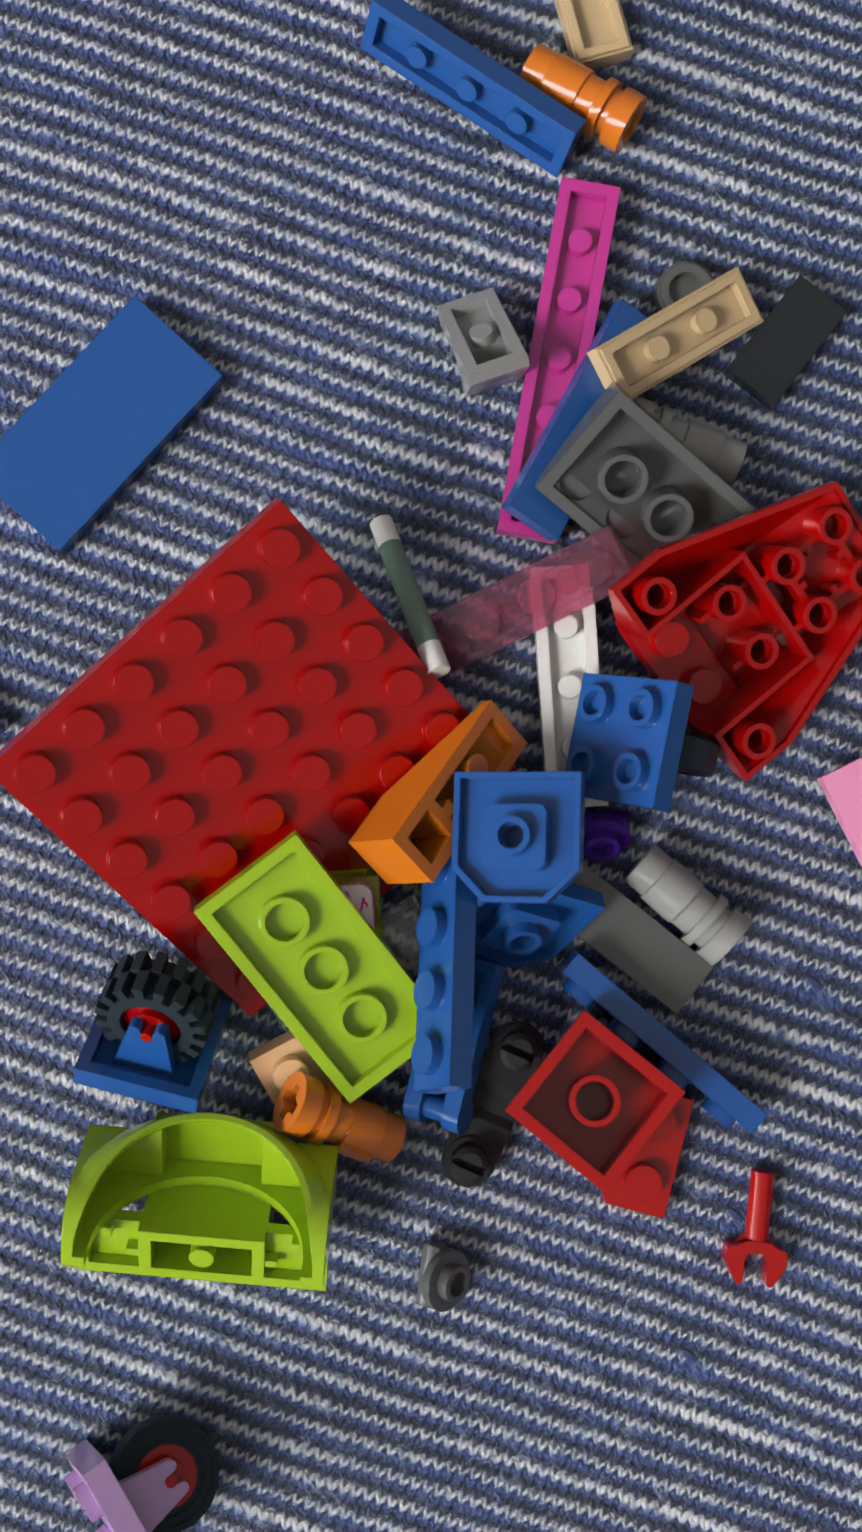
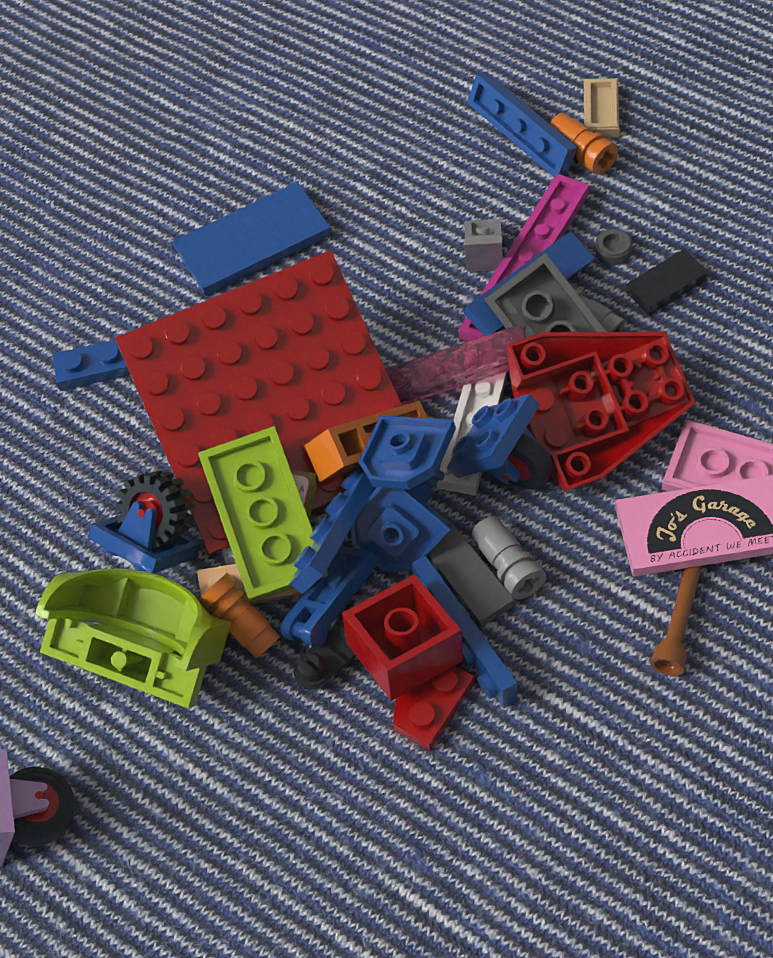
camera: 30 degrees right, 30 degrees down
sand green bar [370,515,451,678] -> none
dark grey plate [415,1240,471,1312] -> none
dark purple plate [584,809,631,861] -> none
tan tile [587,266,764,398] -> none
red bar [722,1168,788,1288] -> none

